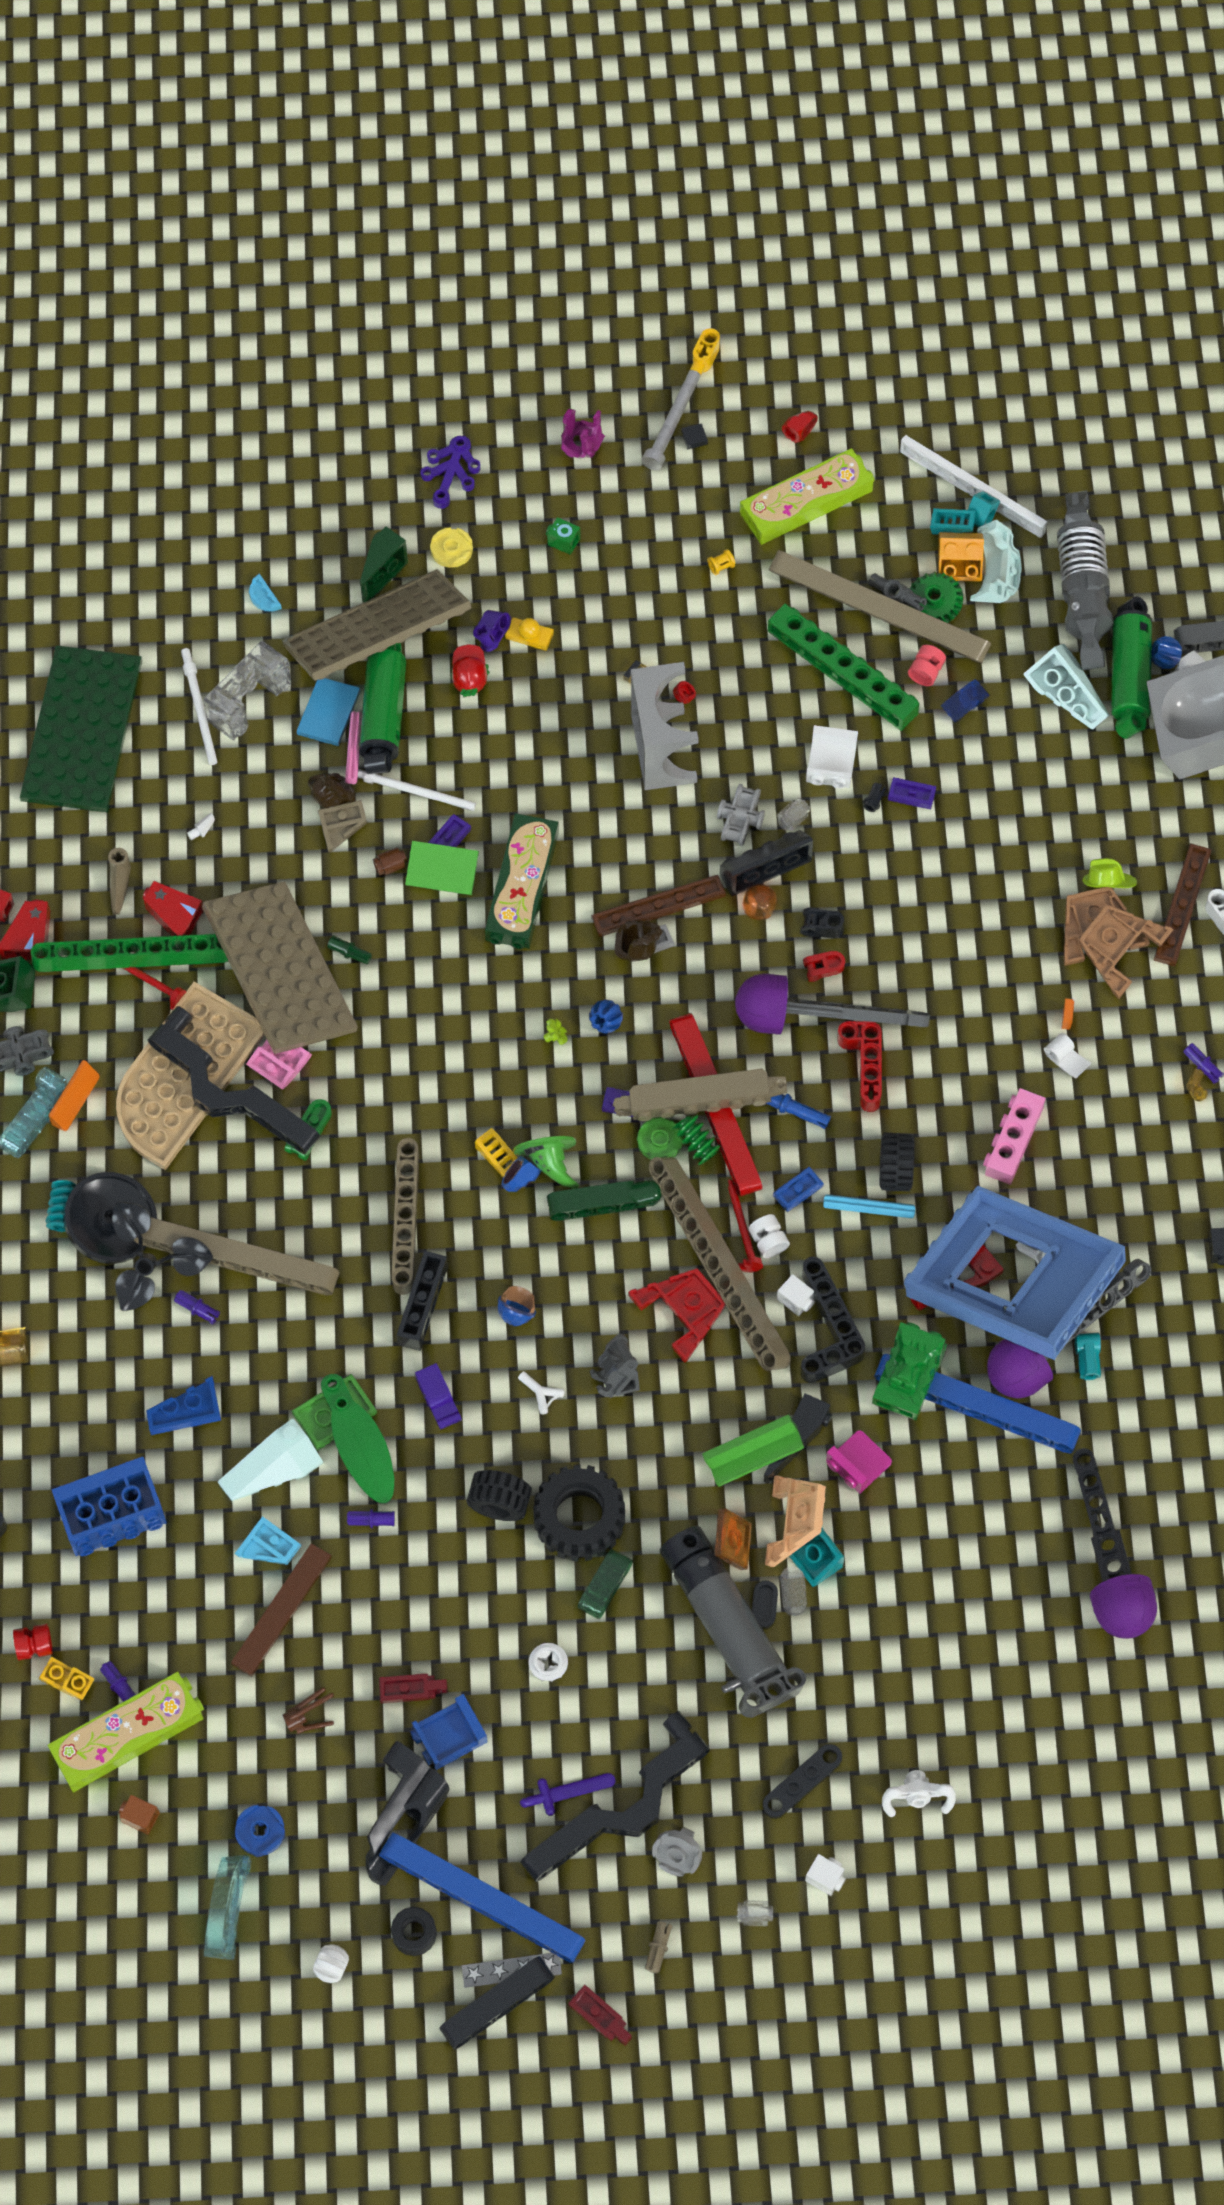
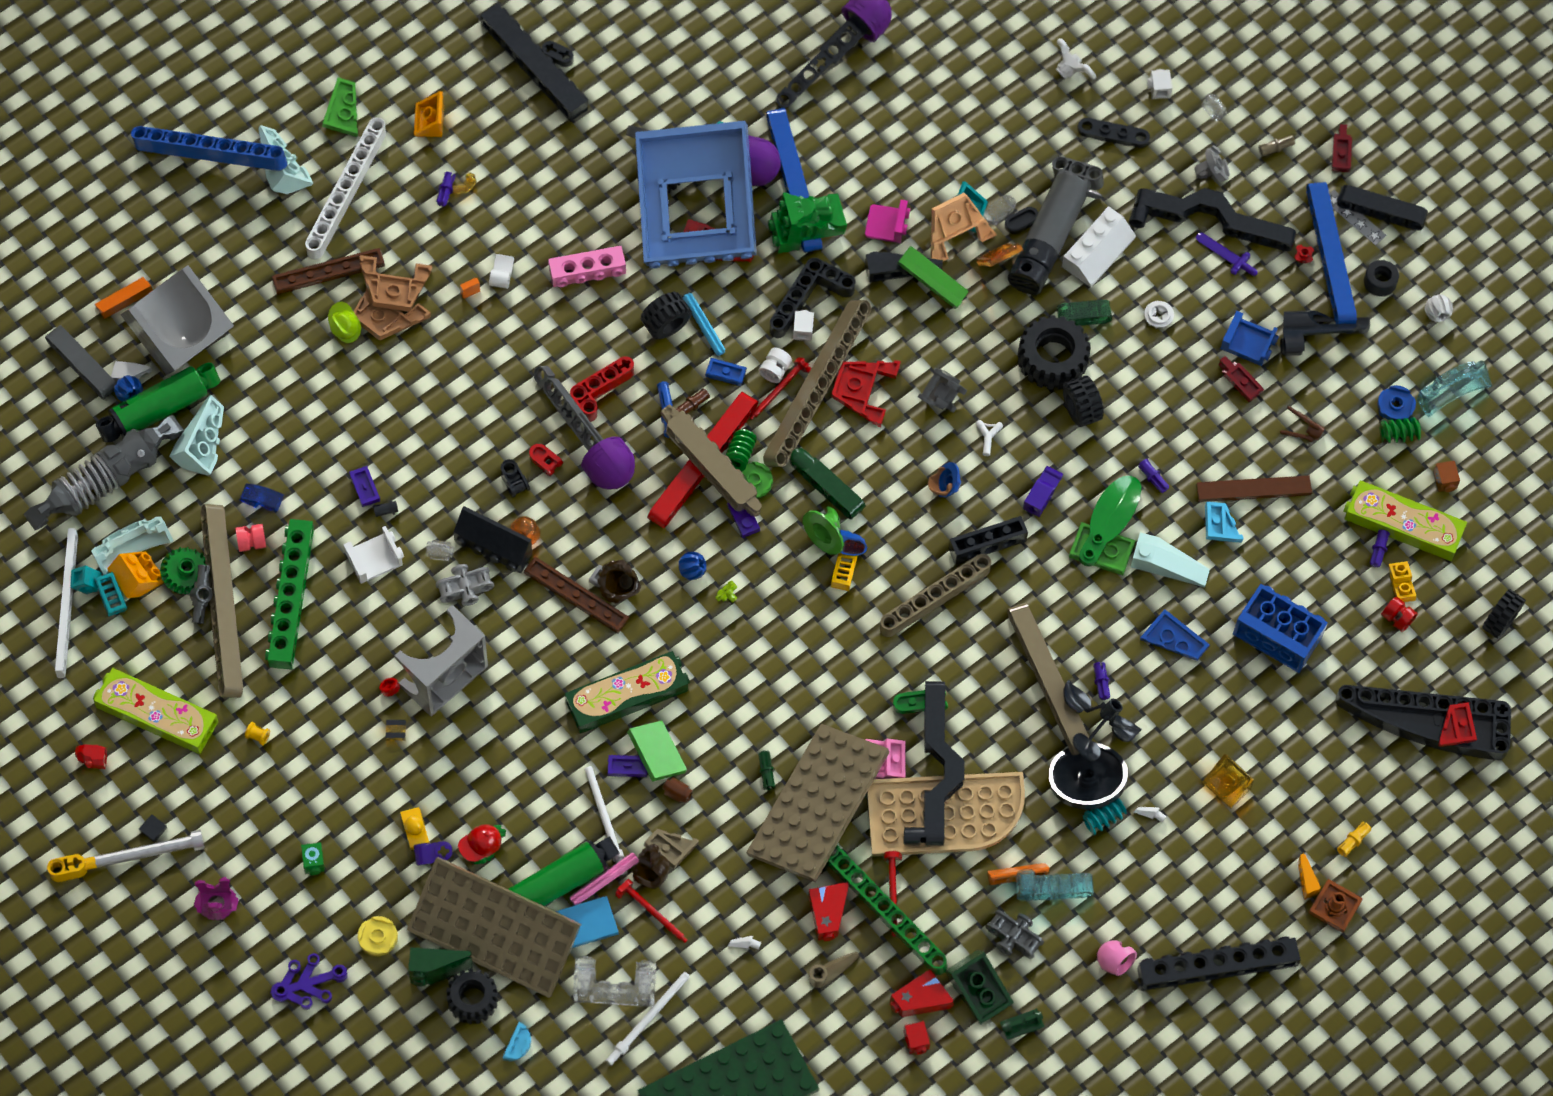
camera: 130 degrees left, 0 degrees up
none -> black tyre [446,968,498,1024]
none -> red piece [615,879,687,943]
none -> reddish brown pin [675,388,710,414]
none -> white slope [1062,206,1136,287]
none -> white bar [1134,807,1166,822]
none -> red plate [1295,245,1314,264]
none -> green piece [1379,417,1421,444]

